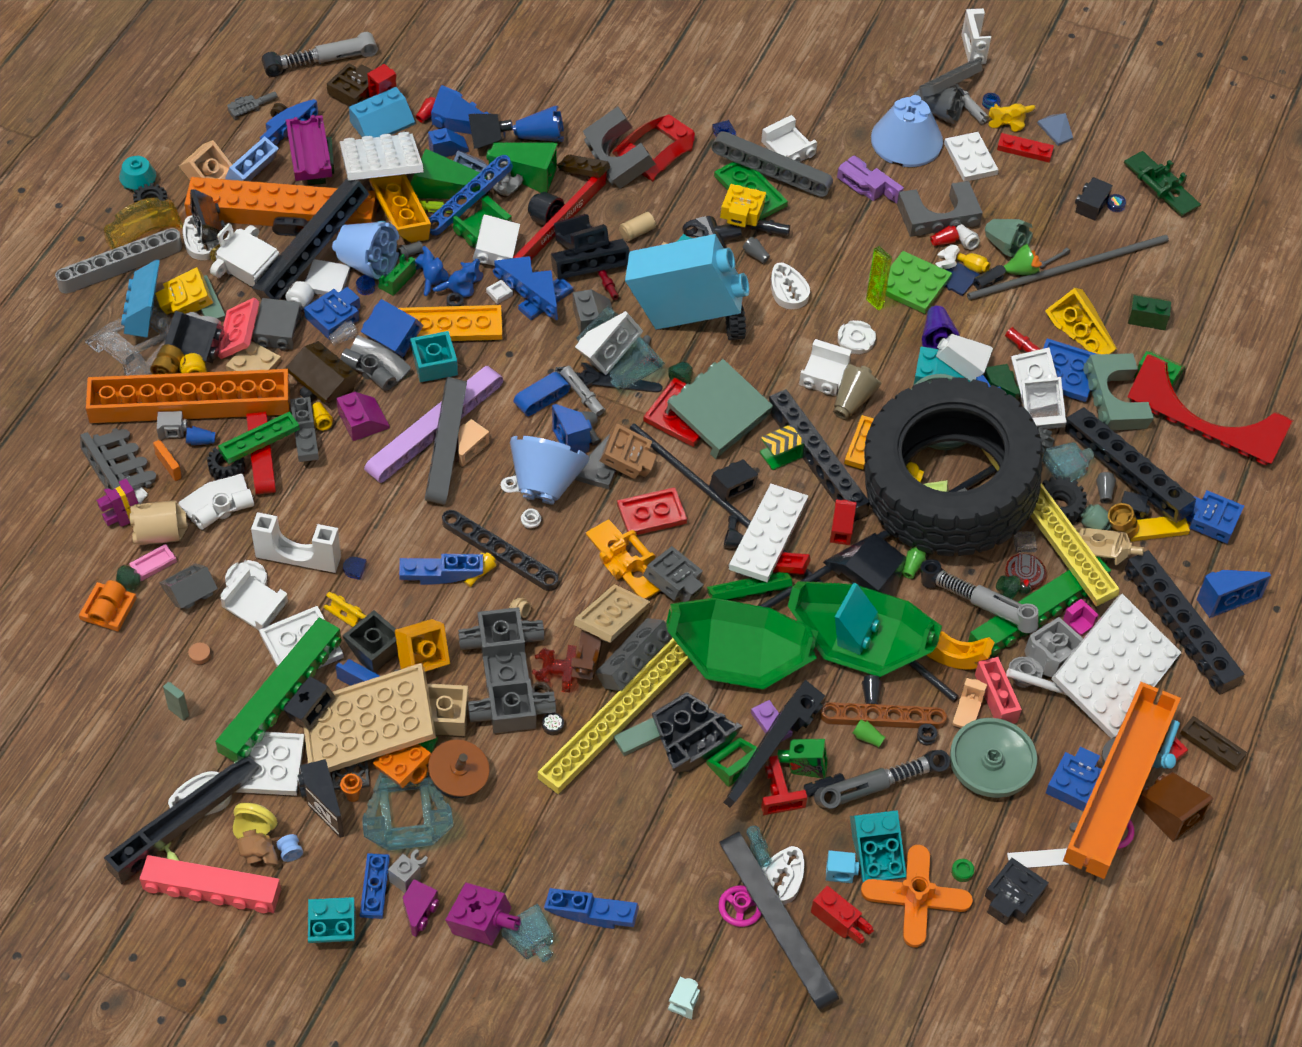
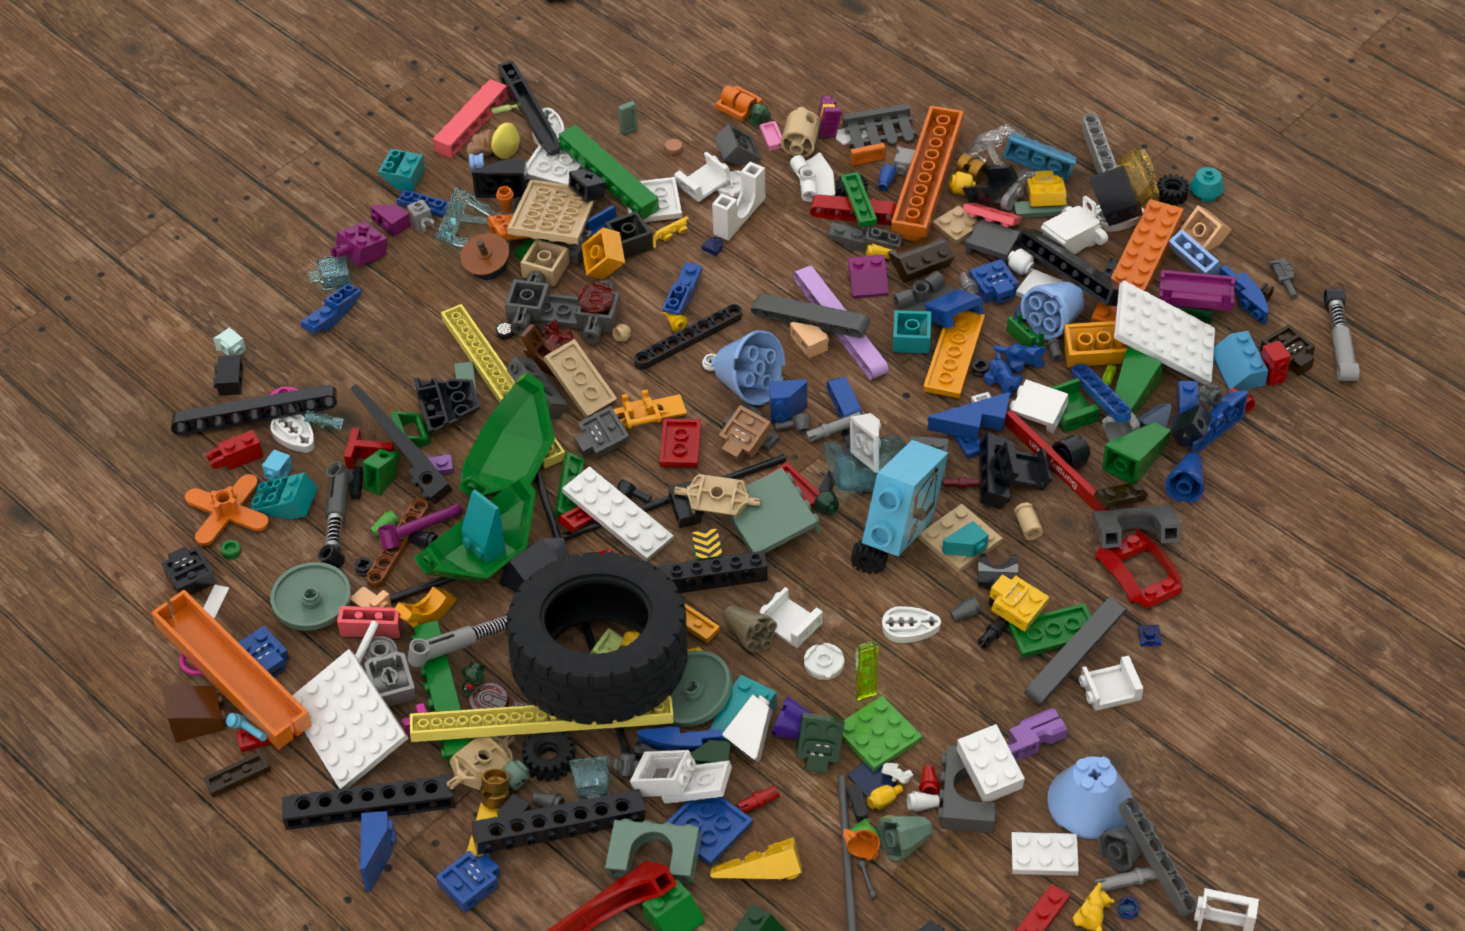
camera: 115 degrees right, 5 degrees down
none -> black brick [213,355,243,396]
none -> magenta piece [378,503,463,549]
none -> clear red tile [577,282,614,313]
none -> tan plate [674,474,761,519]
none -> dark green piece [795,713,845,773]
none -> white brick [956,724,1025,803]
none -> dark grey gear [1198,383,1222,407]

